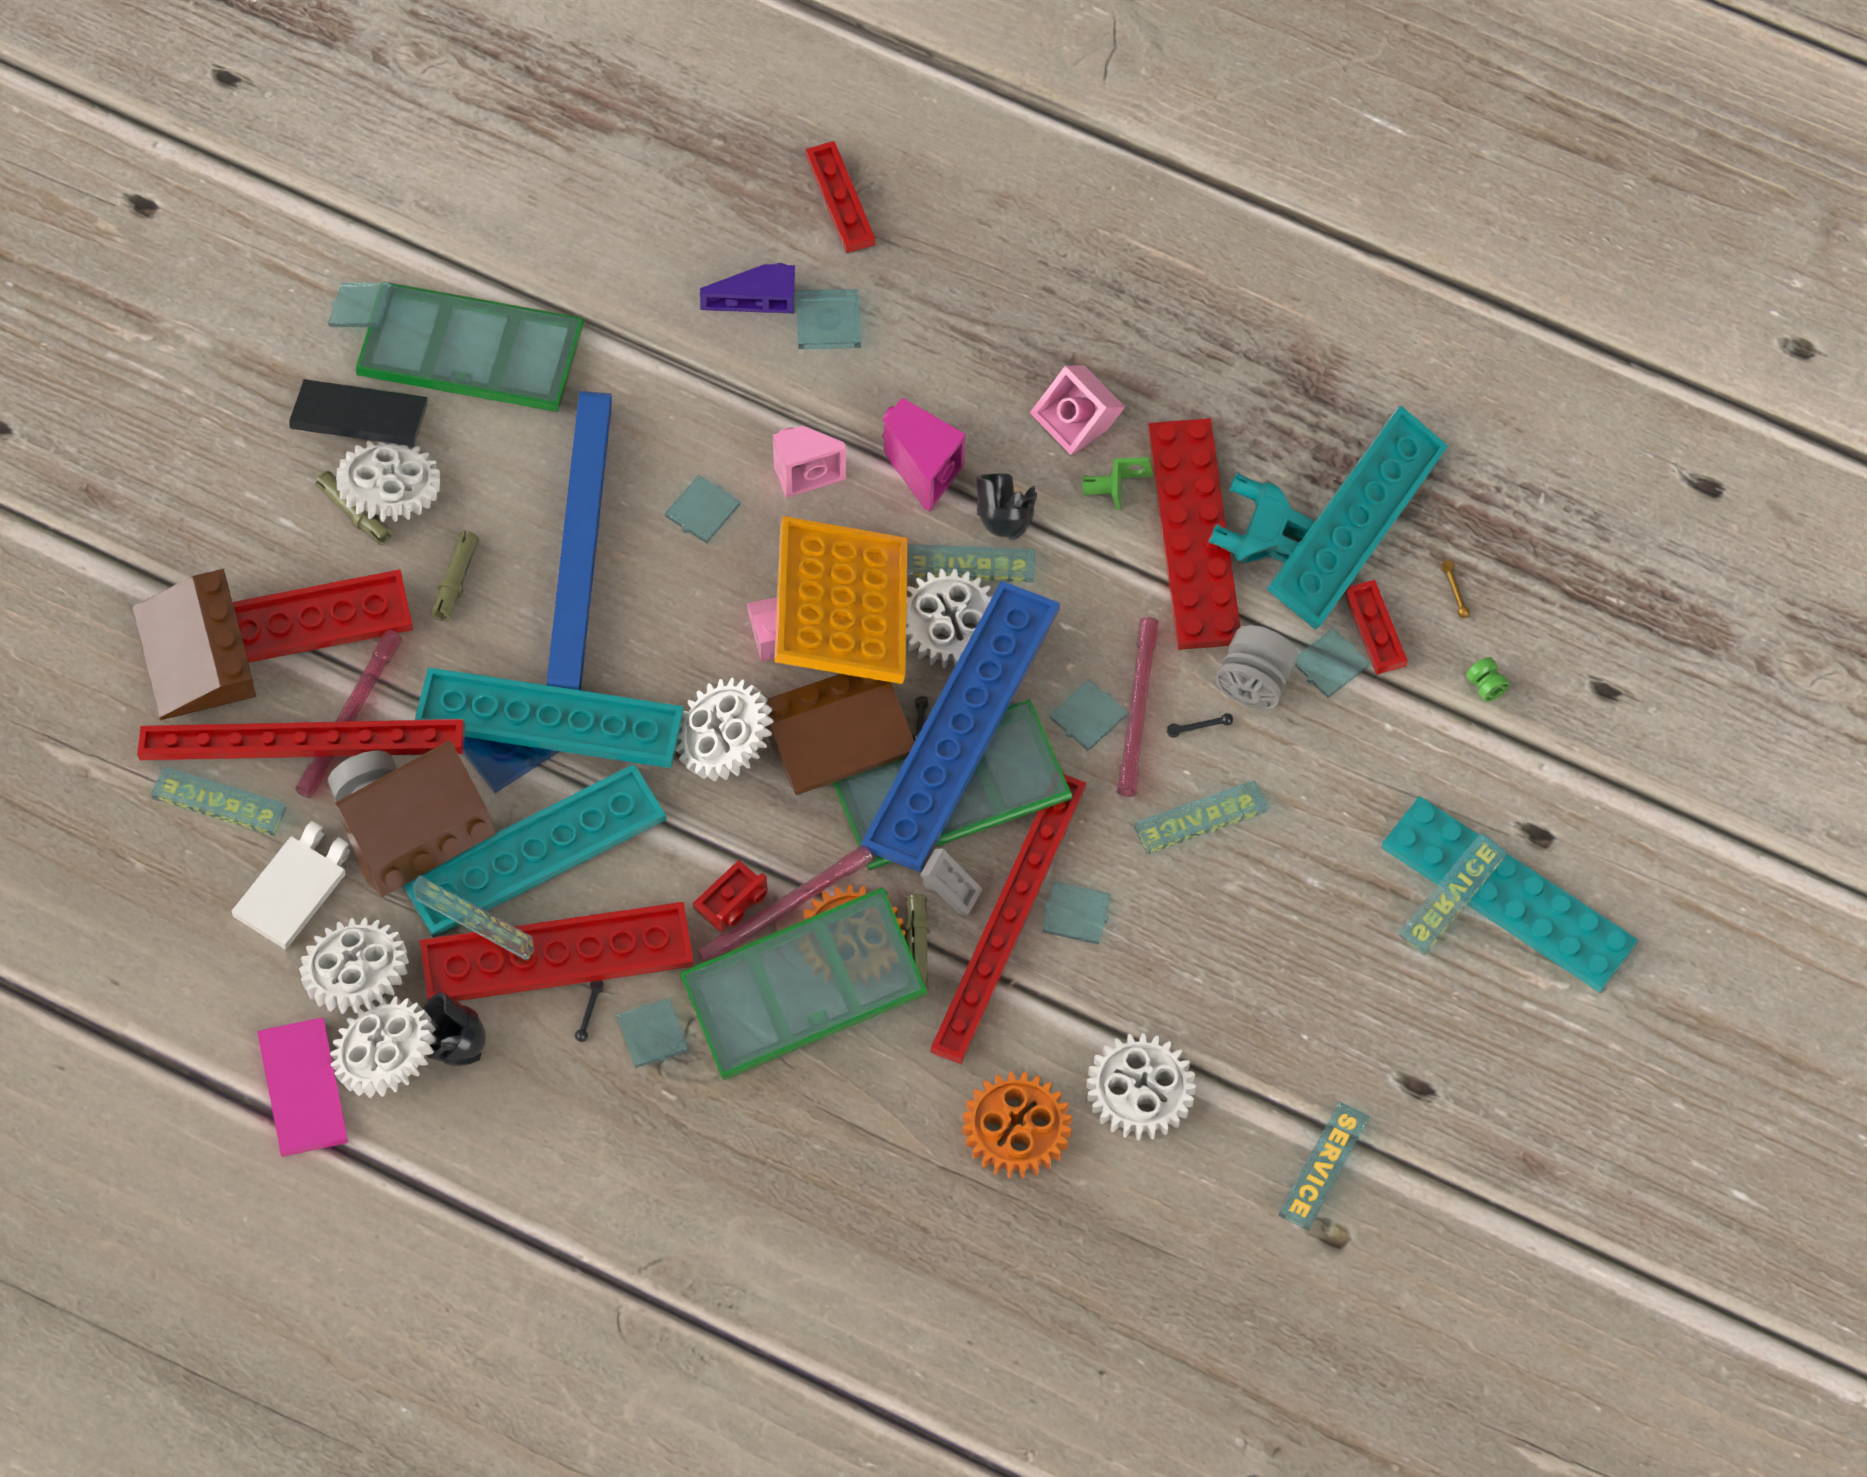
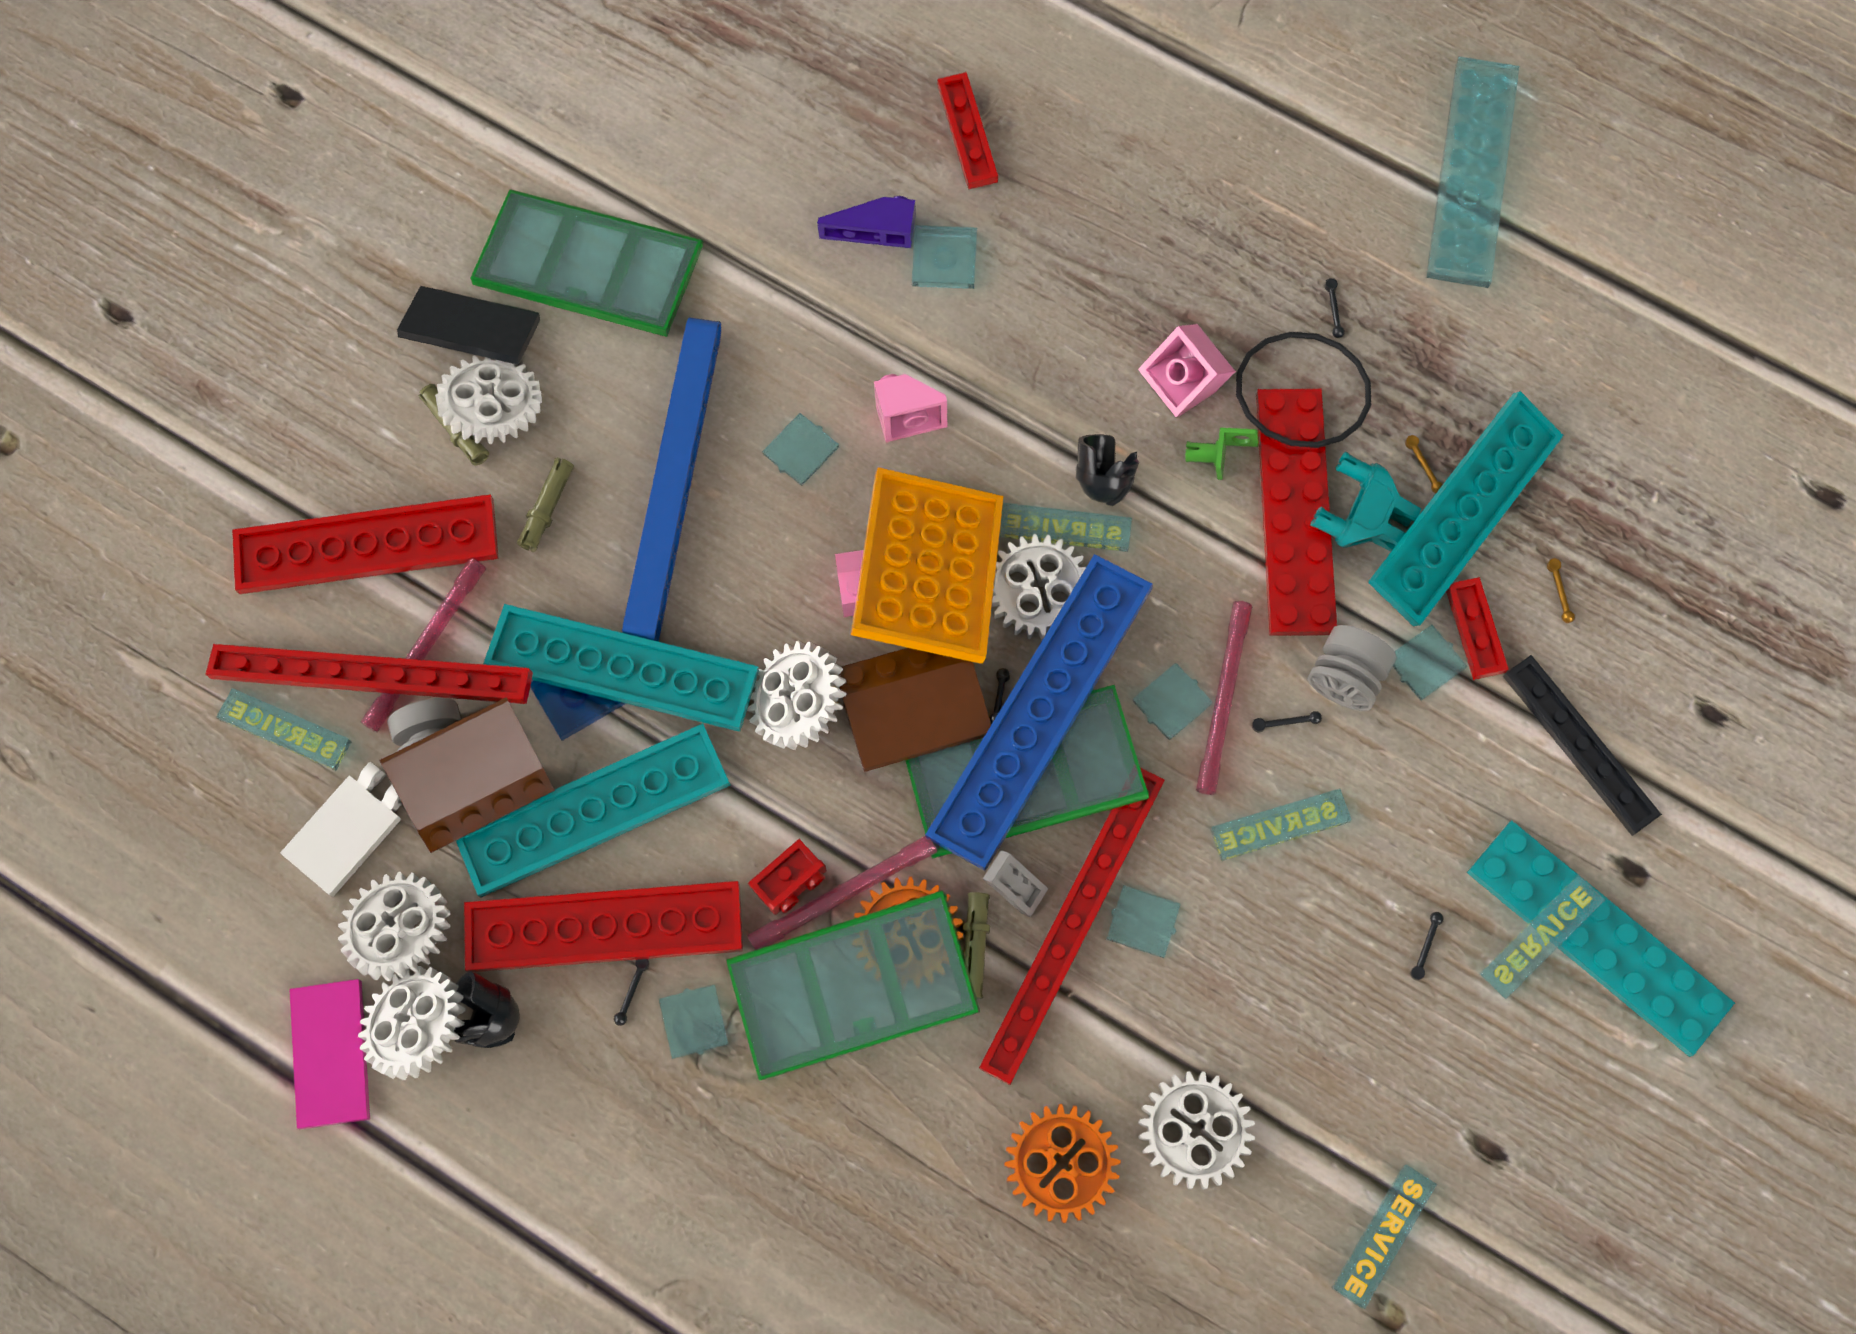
camera: 10 degrees right, 10 degrees up
slope [132,568,256,720] -> none
clear light blue piece [328,282,393,327] -> none
clear light blue tile [413,875,534,960] -> none
dark pink slope [882,398,966,512] -> none
bright green wheel [1466,657,1510,702] -> none
none -> black piece [1236,332,1371,448]
none -> black hinge [1324,278,1345,338]
none -> pearl gold hinge [1405,435,1443,494]
none -> black hinge [1410,912,1444,980]
none -> clear light blue plate [1426,56,1520,288]
none -> black tile [1503,655,1662,836]

